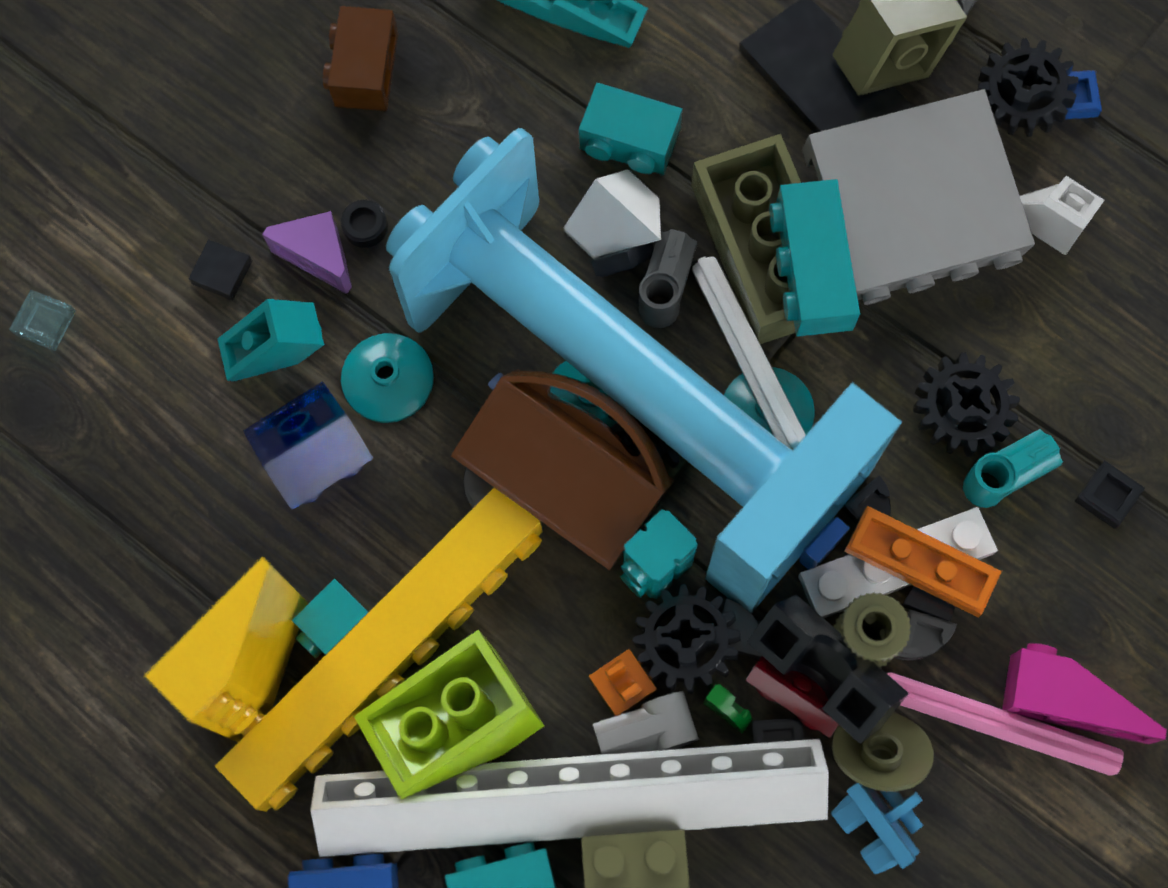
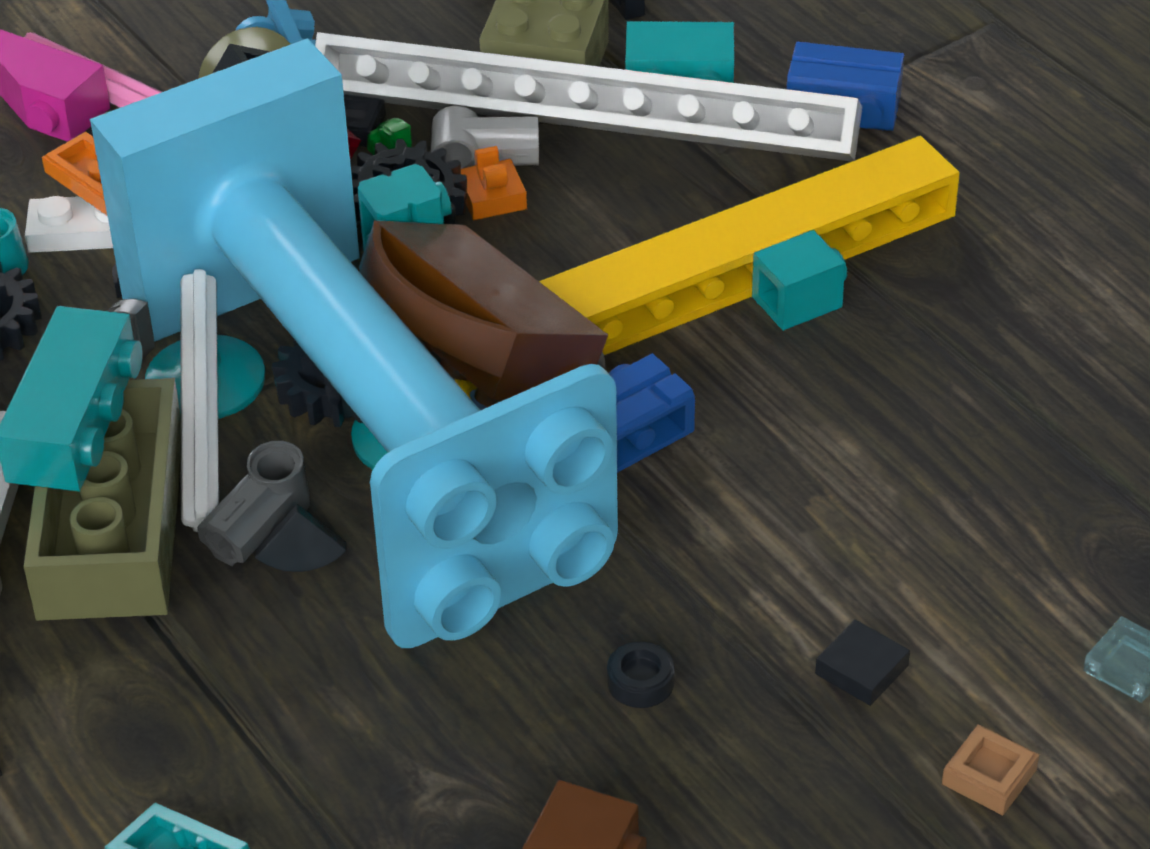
camera: 165 degrees left, 30 degrees down
yellow slope [145,557,308,742] -> none
teal slope [217,299,324,381] -> none
clear blue slope [243,381,374,510] -> none
medium lavender slope [262,211,352,294] -> none
teal dish [341,333,434,423] -> none
lime slope [354,630,544,799] -> none
white slope [564,169,661,260] -> none
teal brick [579,83,682,175] -> none
none -> blue brick [609,353,695,473]
none -> medium nougat tile [942,724,1039,815]

